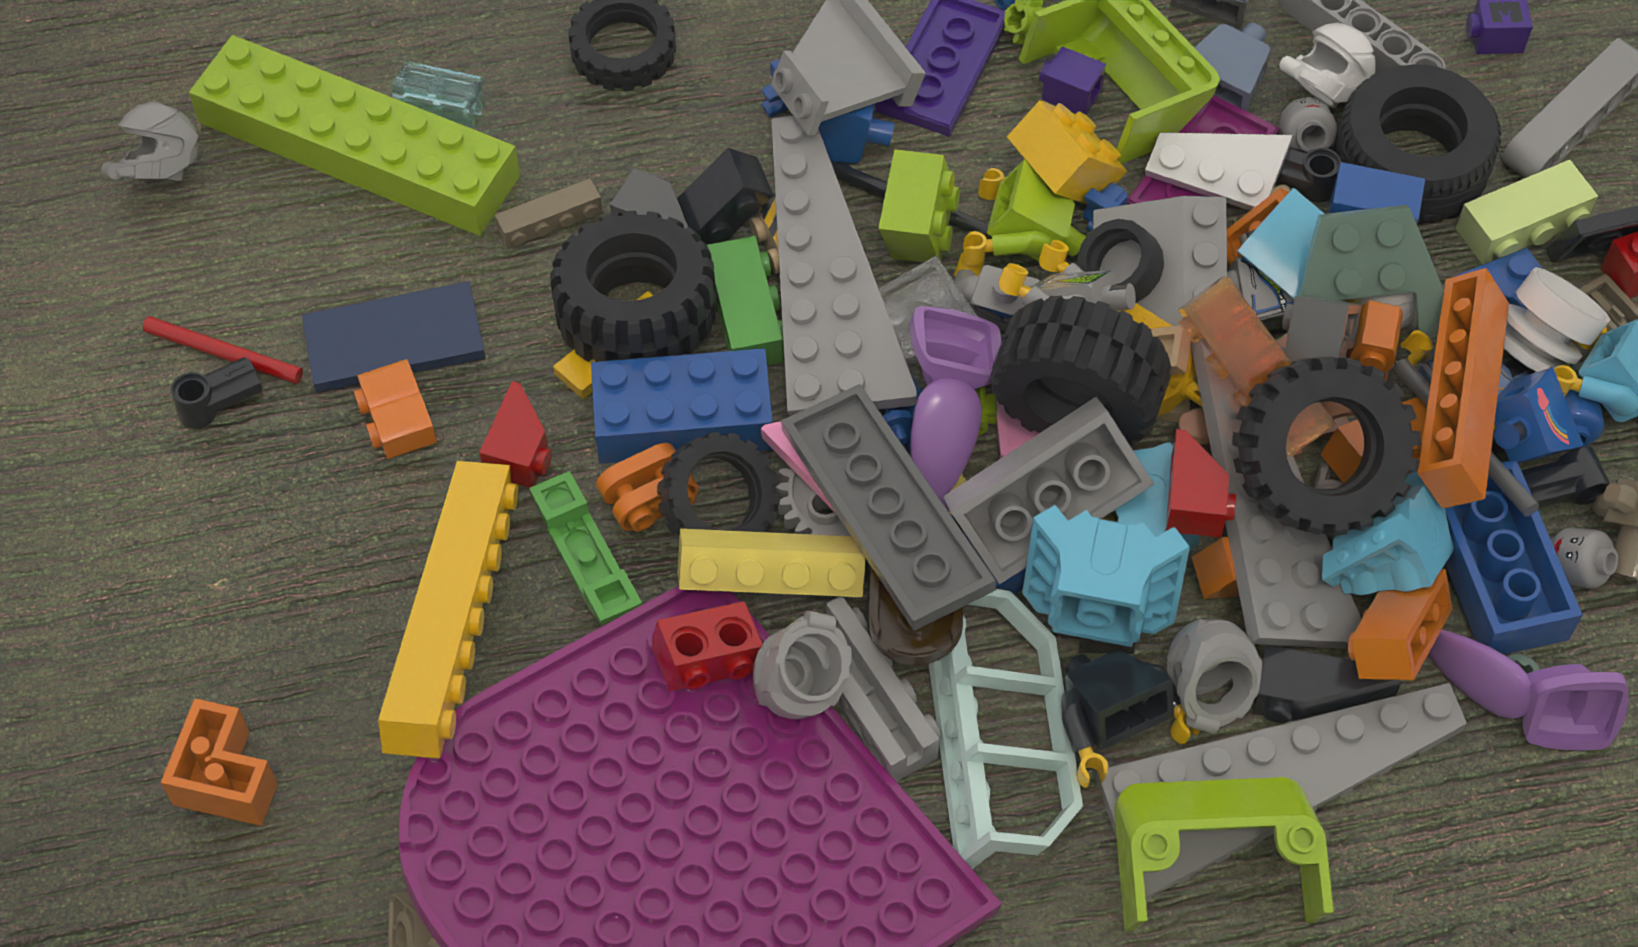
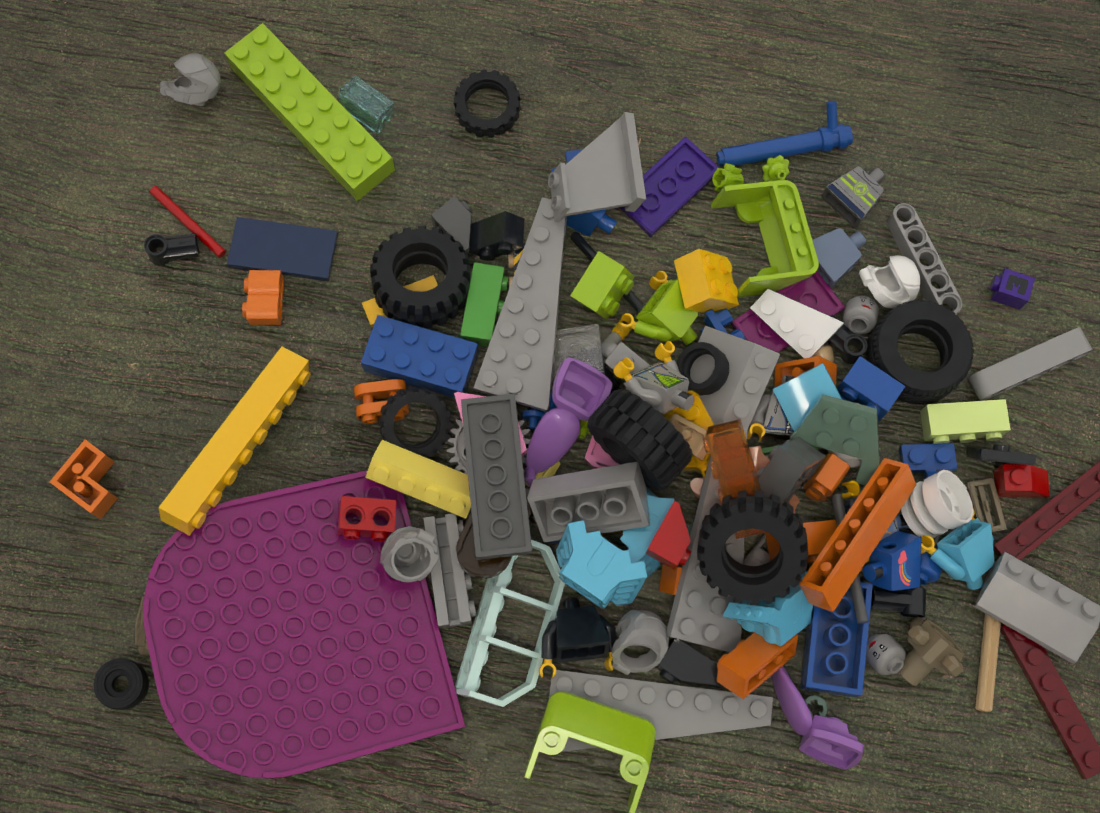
camera: 20 degrees right, 15 degrees up
red slope [479,381,552,488] -> none
dark tan piece [495,178,603,249] -> none
bright green slope [529,471,643,626] -> none
dark purple brick [1039,46,1106,115] -> none

